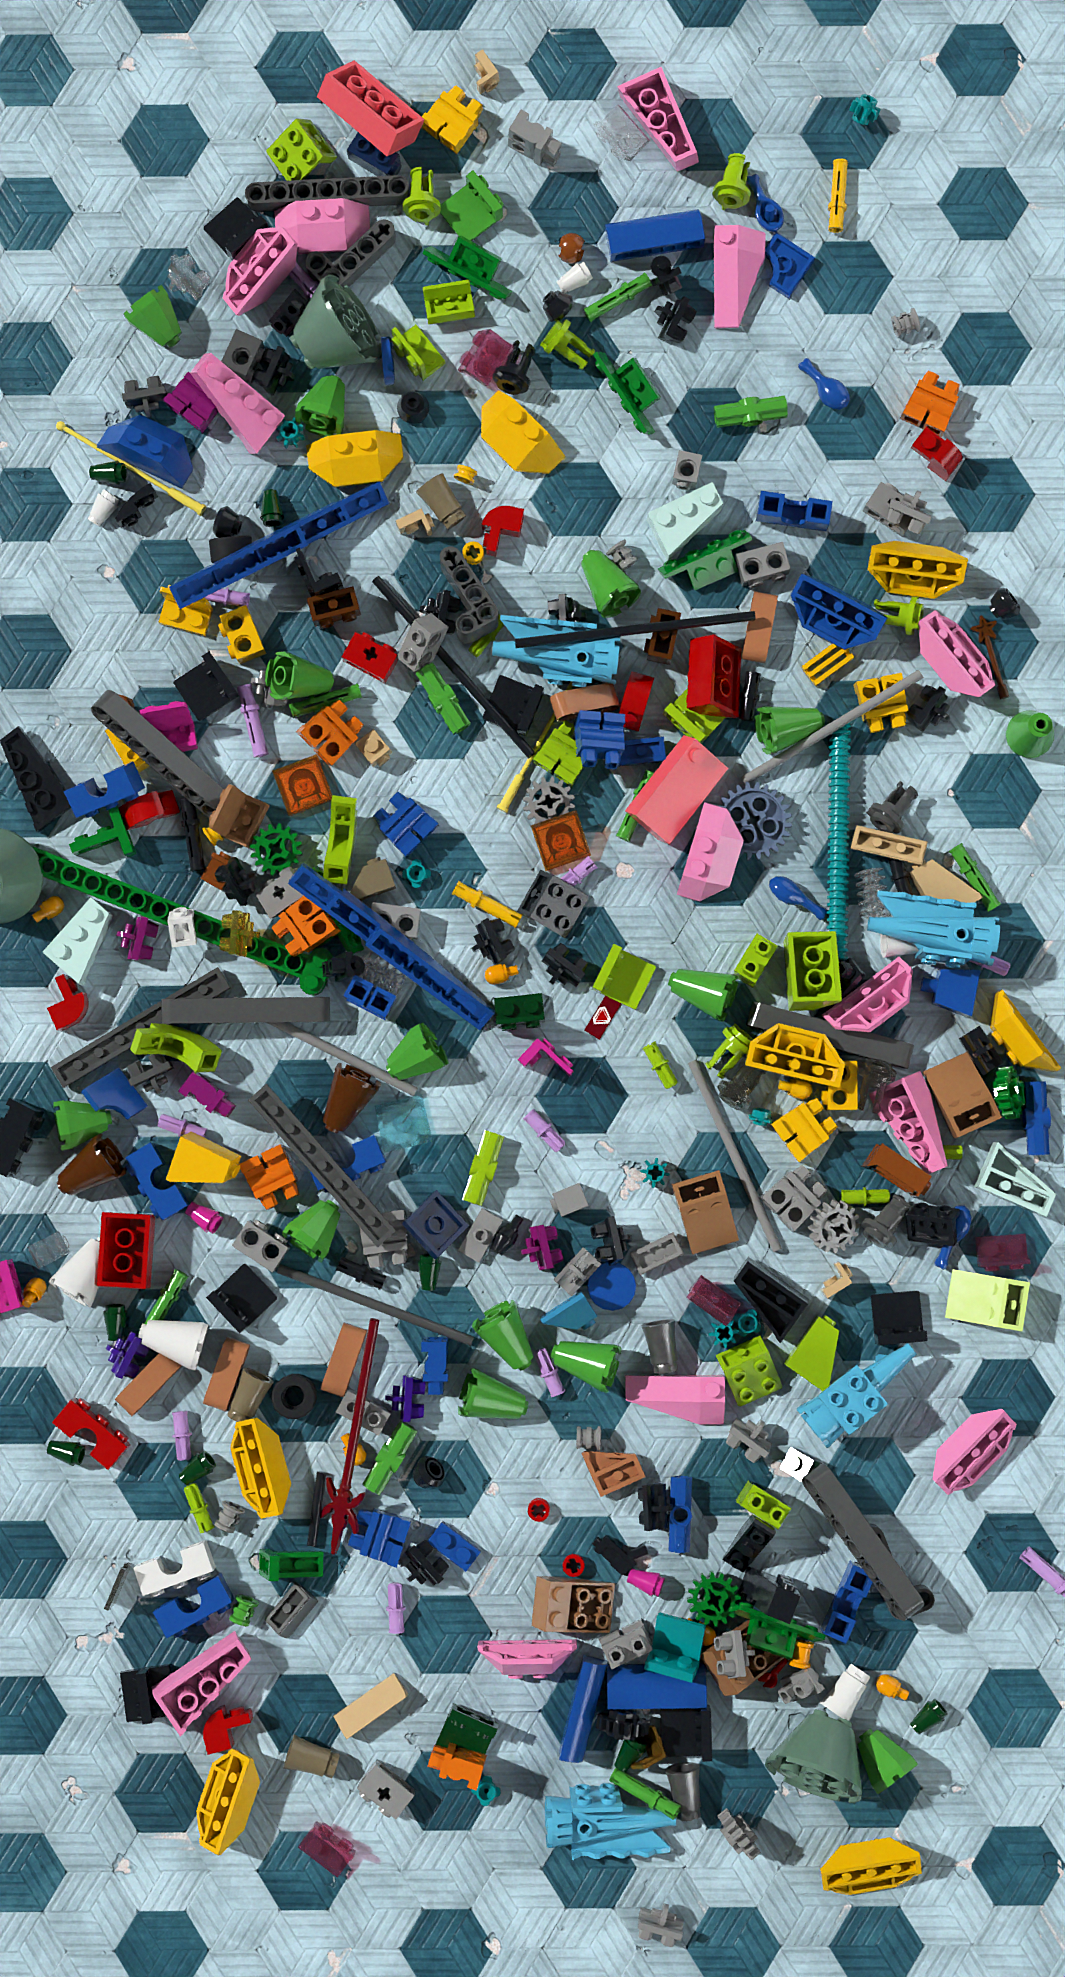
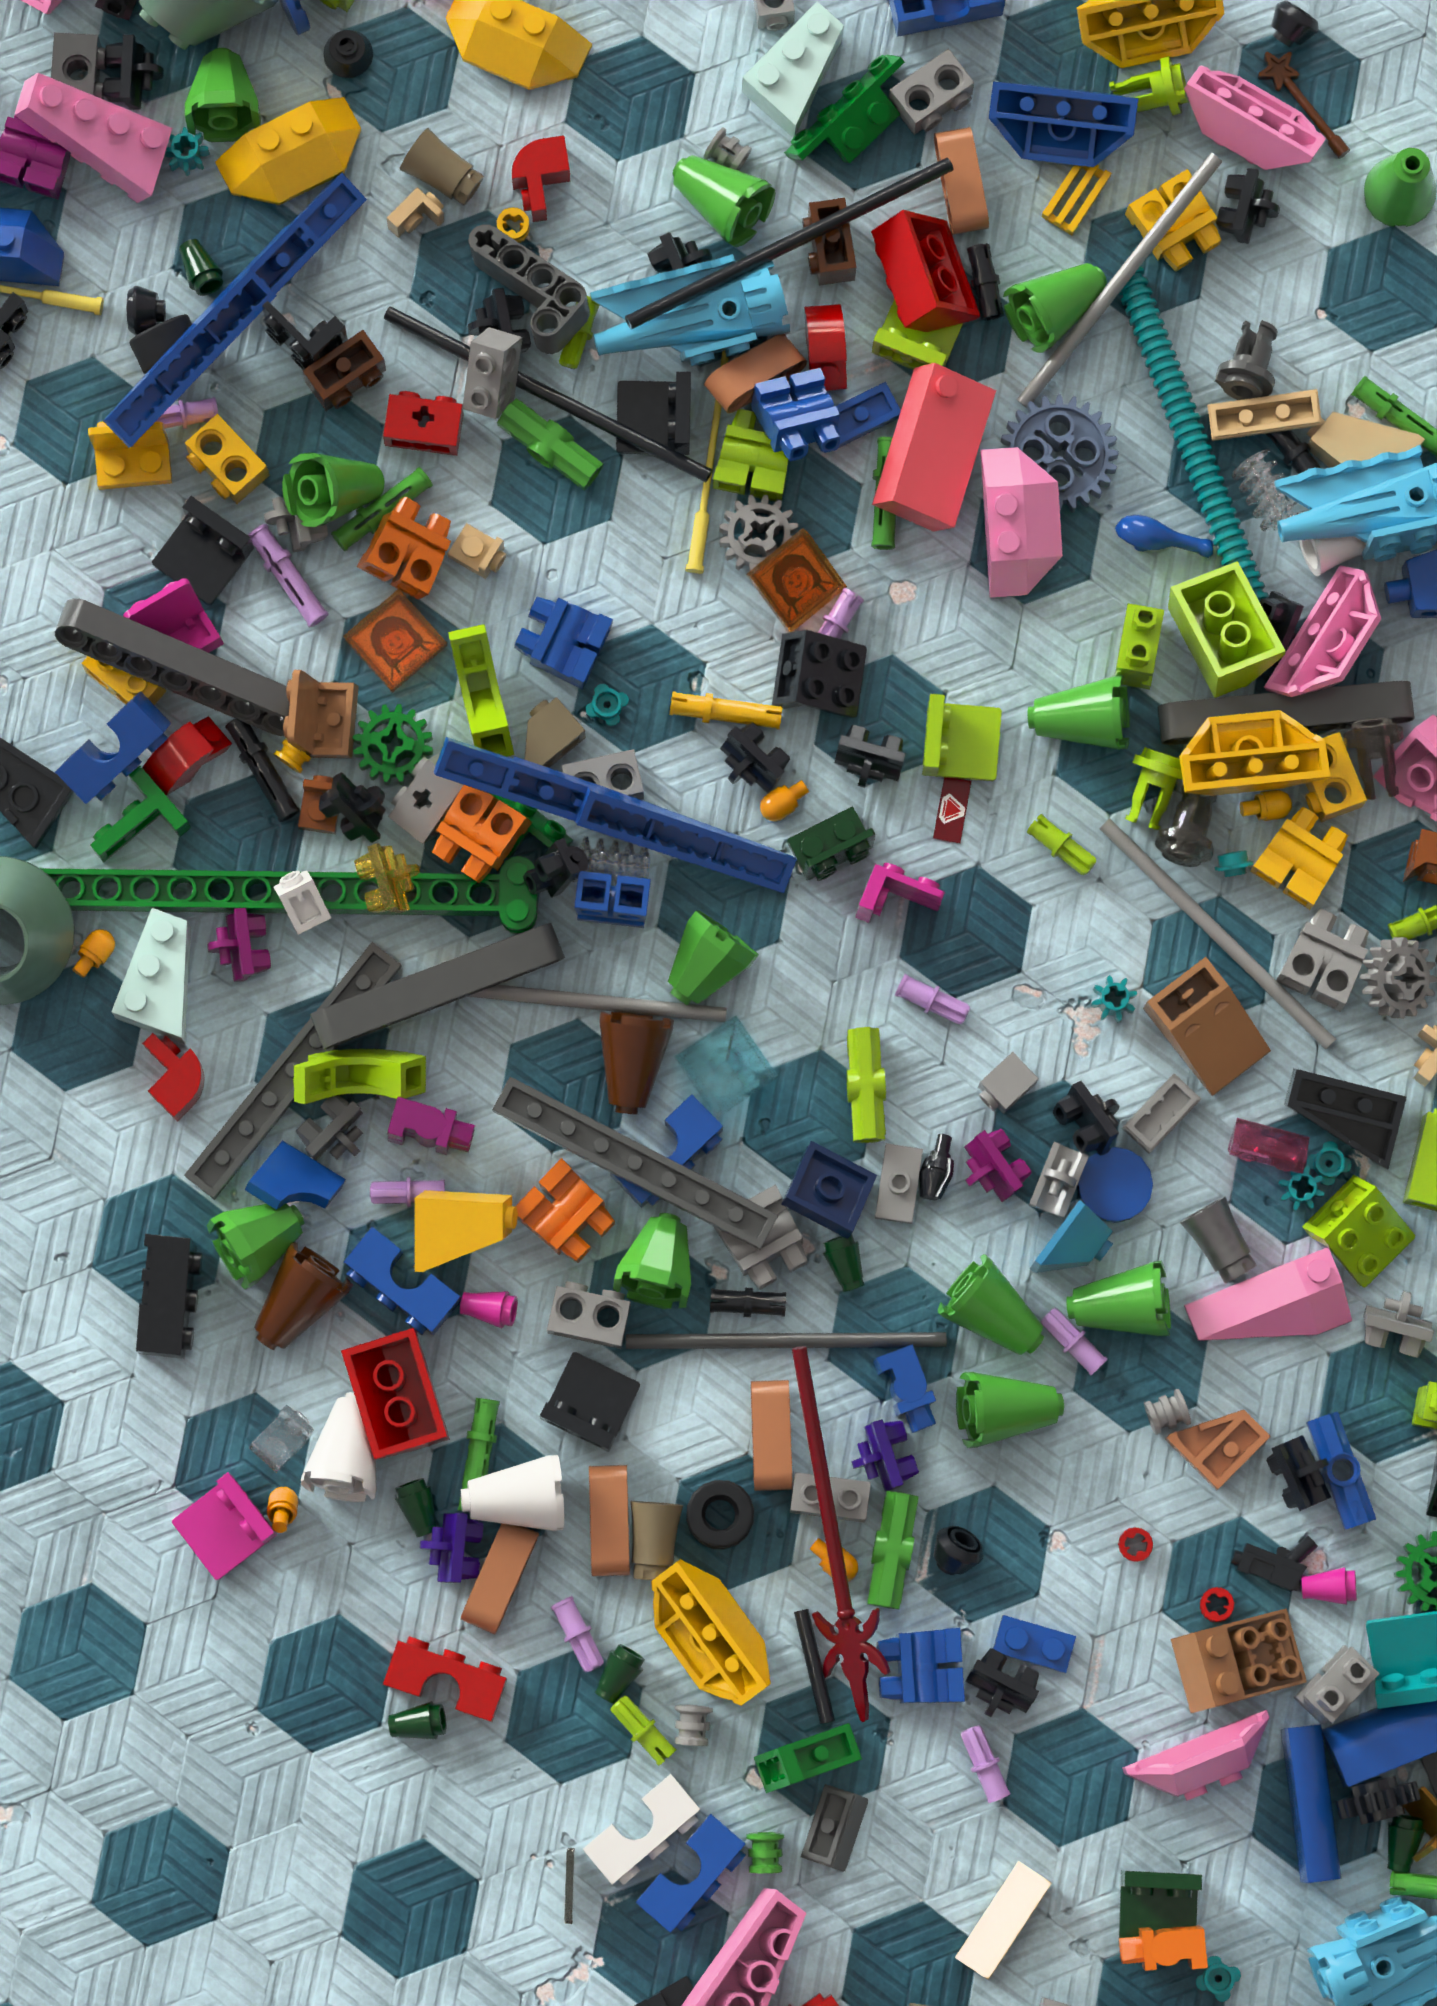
camera: 30 degrees left, 5 degrees down
yellow bush [454,465,478,485] -> none

